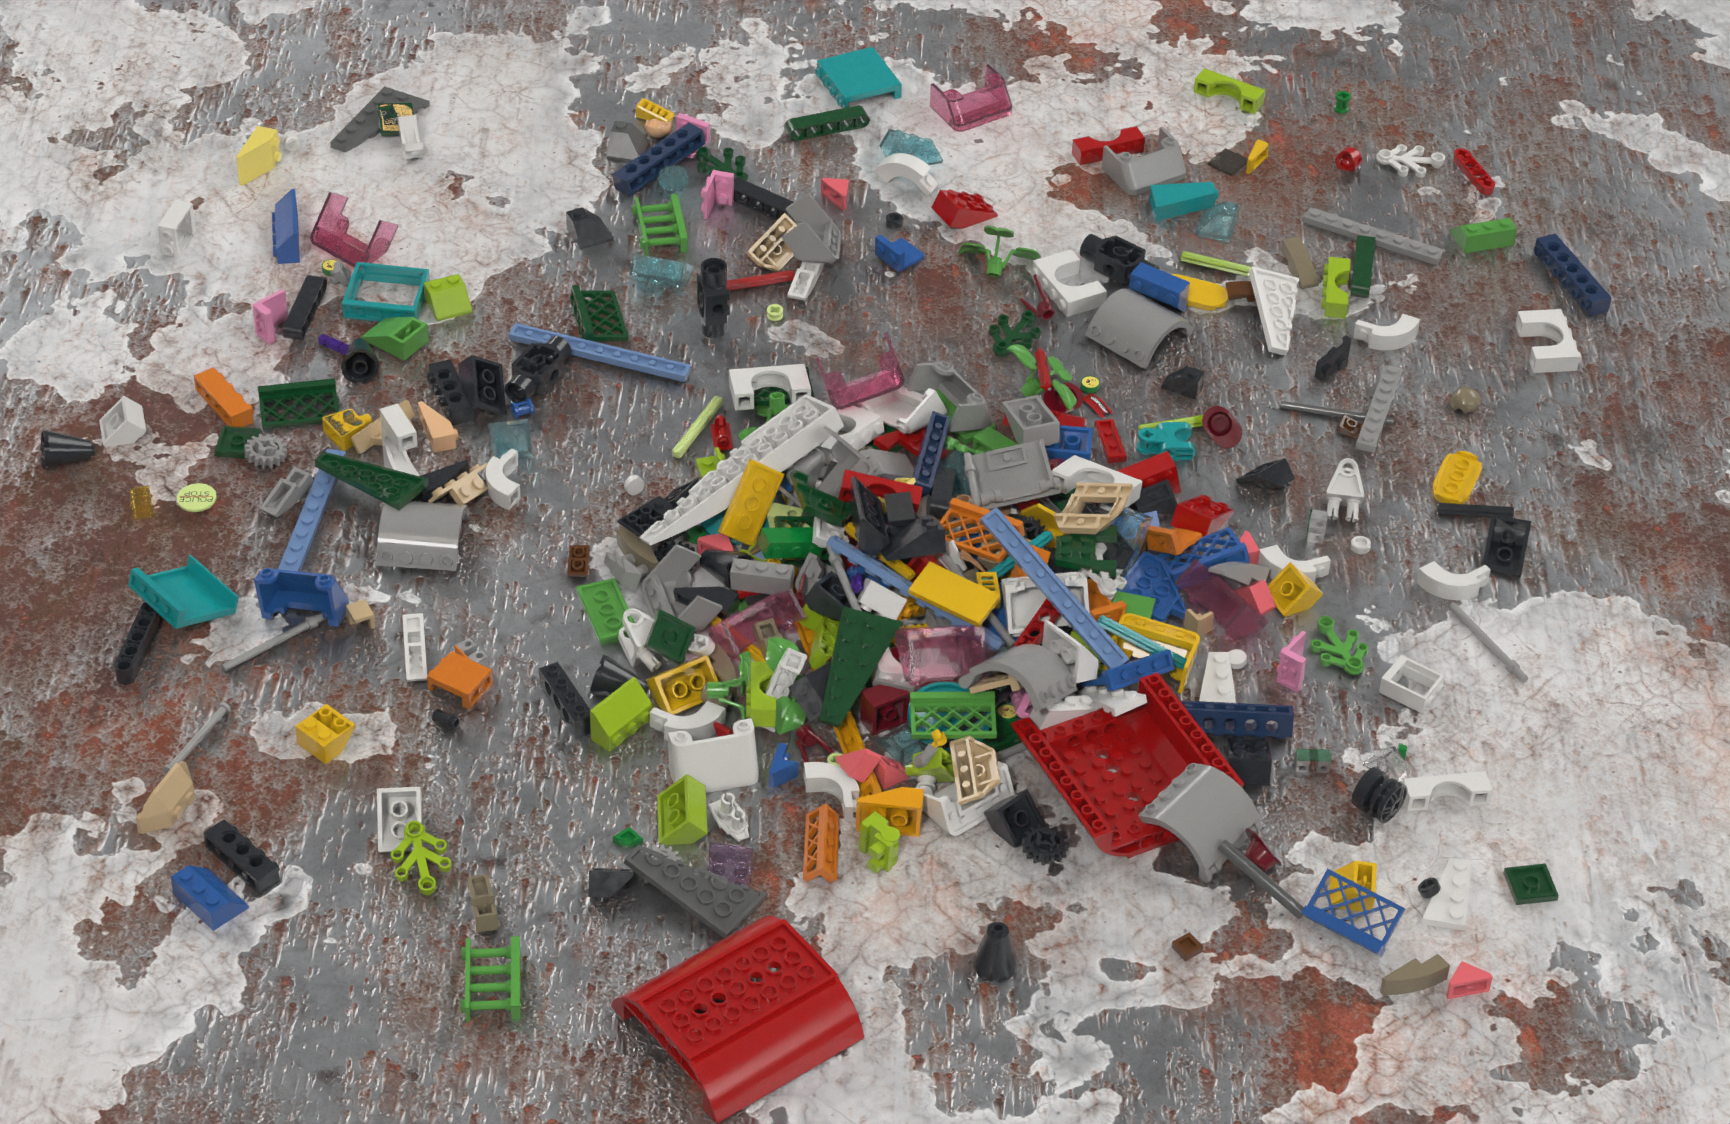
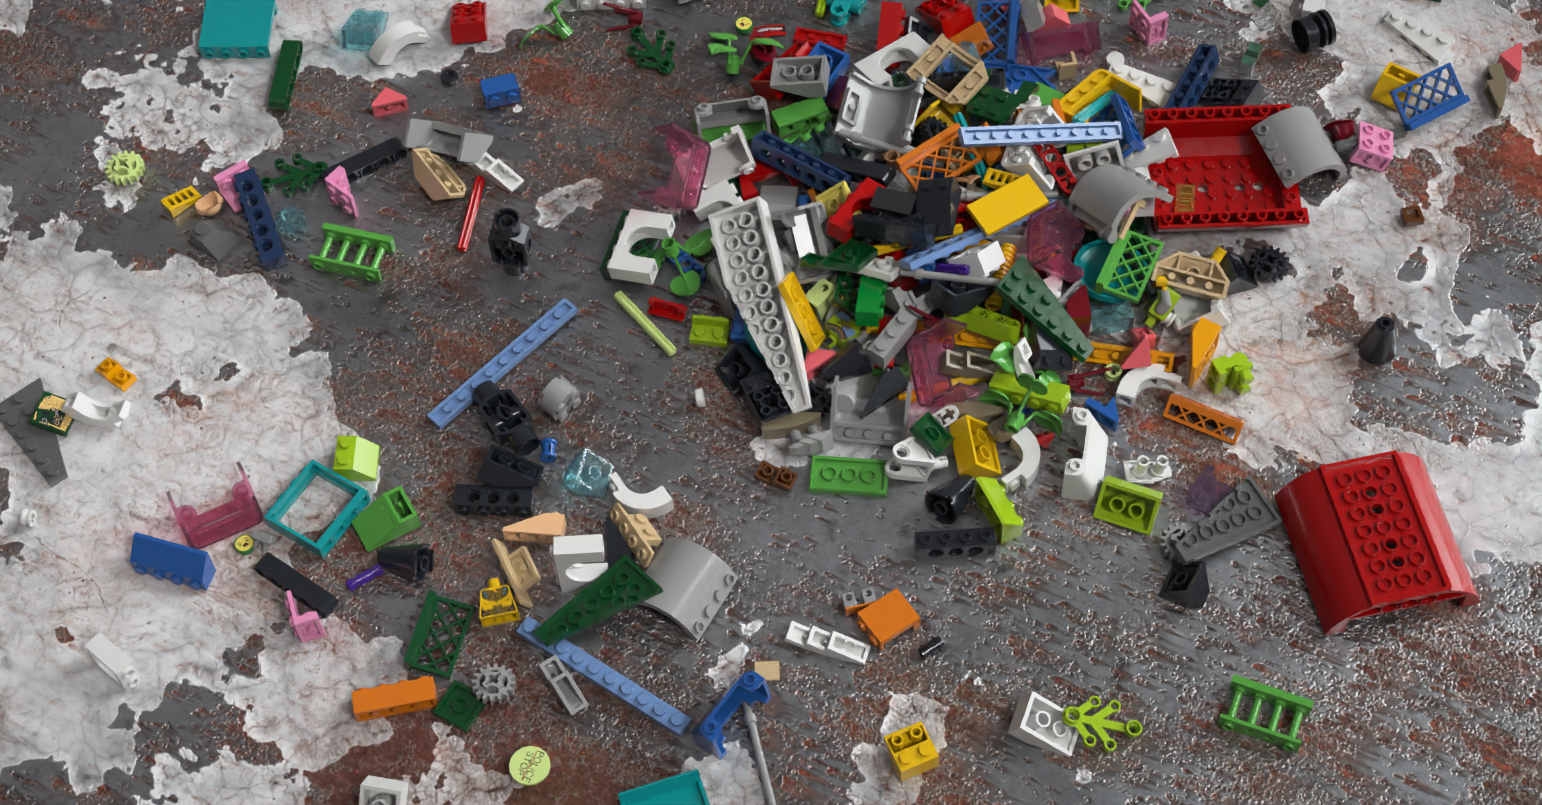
camera: 60 degrees left, 15 degrees up
light yellow slope [236,126,282,186] -> none
dark tan slope [467,874,499,933] -> none
black slope [566,207,614,249] -> none
dark green fence [569,285,629,341] -> none
green tile [612,827,643,848] -> none
clear light blue slope [630,254,694,289] -> none
yellowish green bush [767,304,783,321] -> none
red axle [1034,348,1052,391] -> none
black tile [1418,878,1441,898] -> none
none -> light orange slope [94,357,138,392]
none -> yellowish green gear [105,150,145,186]
none -> light grey brick [537,376,581,422]
none -> clear yellow slope [1175,184,1195,212]
none -> yellow pin [1209,246,1227,263]
none -> bright pink bracket [1349,121,1393,172]

